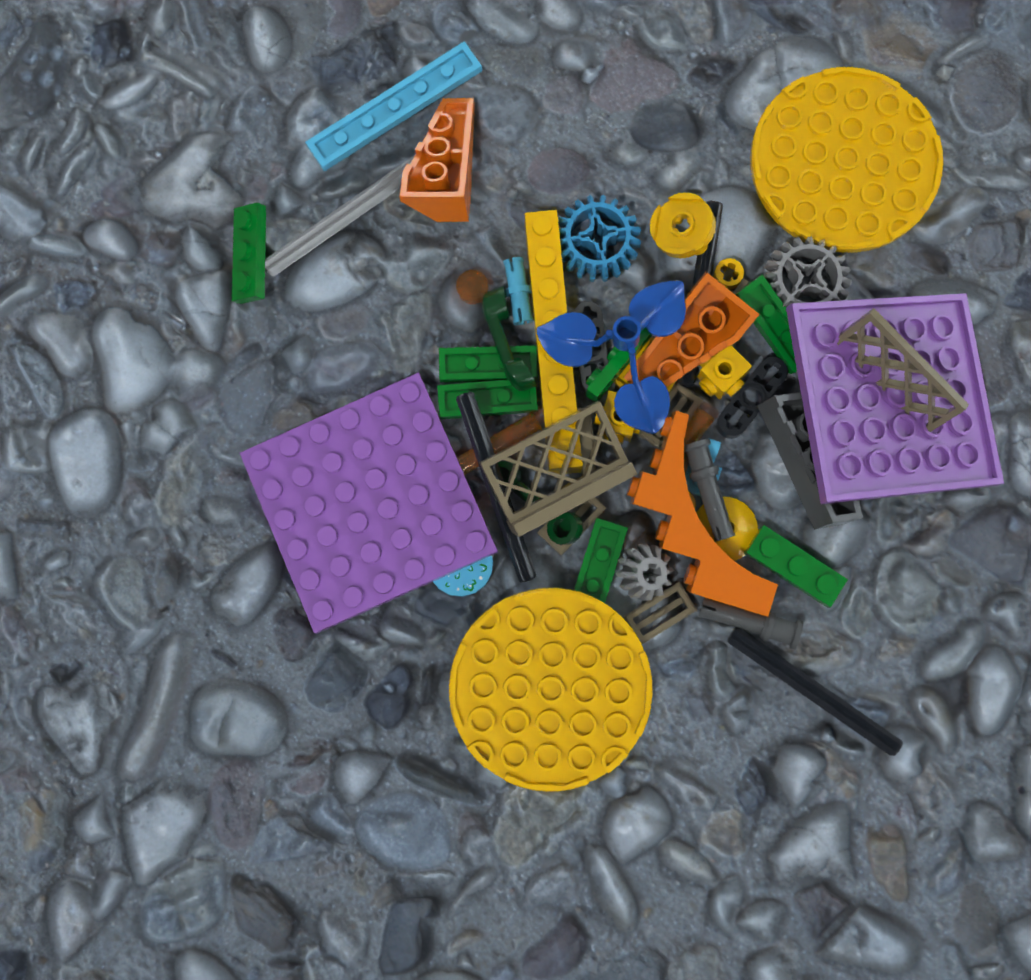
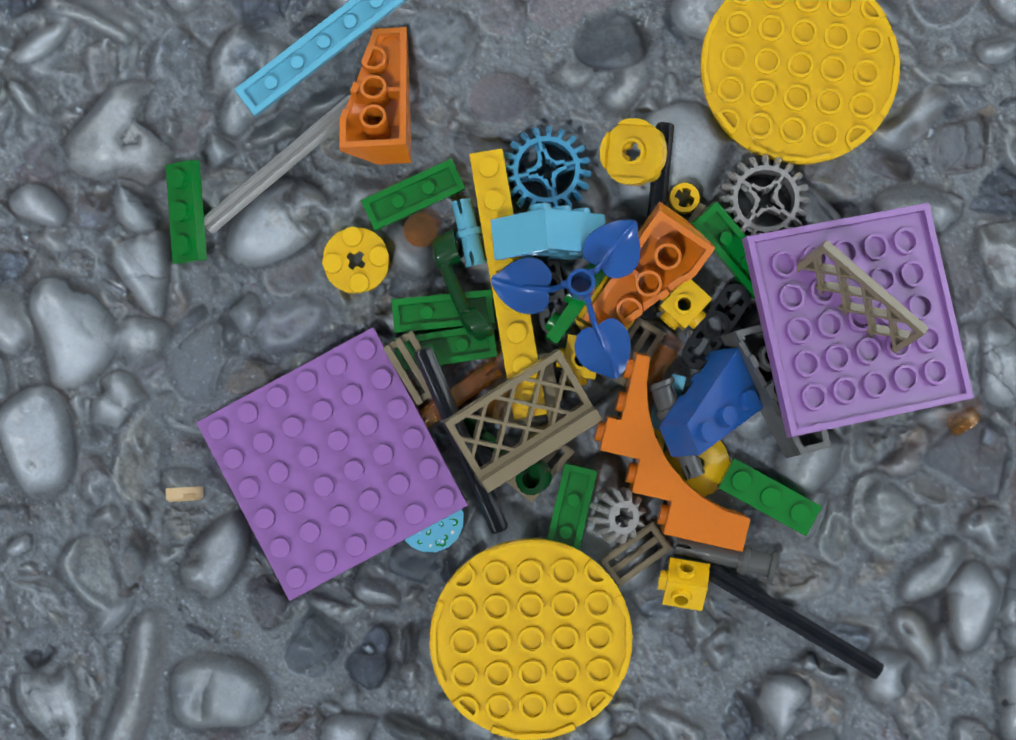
camera: 10 degrees left, 5 degrees up
none -> tan tile [165,486,204,502]
none -> yellow plate [322,227,389,294]
none -> green plate [361,158,466,232]
none -> dark tan tile [383,330,432,406]
none -> clear orange tile [486,386,508,420]
none -> medium azure wedge [490,203,605,260]
none -> yellow brick [657,557,710,611]
none -> blue wedge [659,347,763,457]
none -> clear orange tile [946,407,981,436]

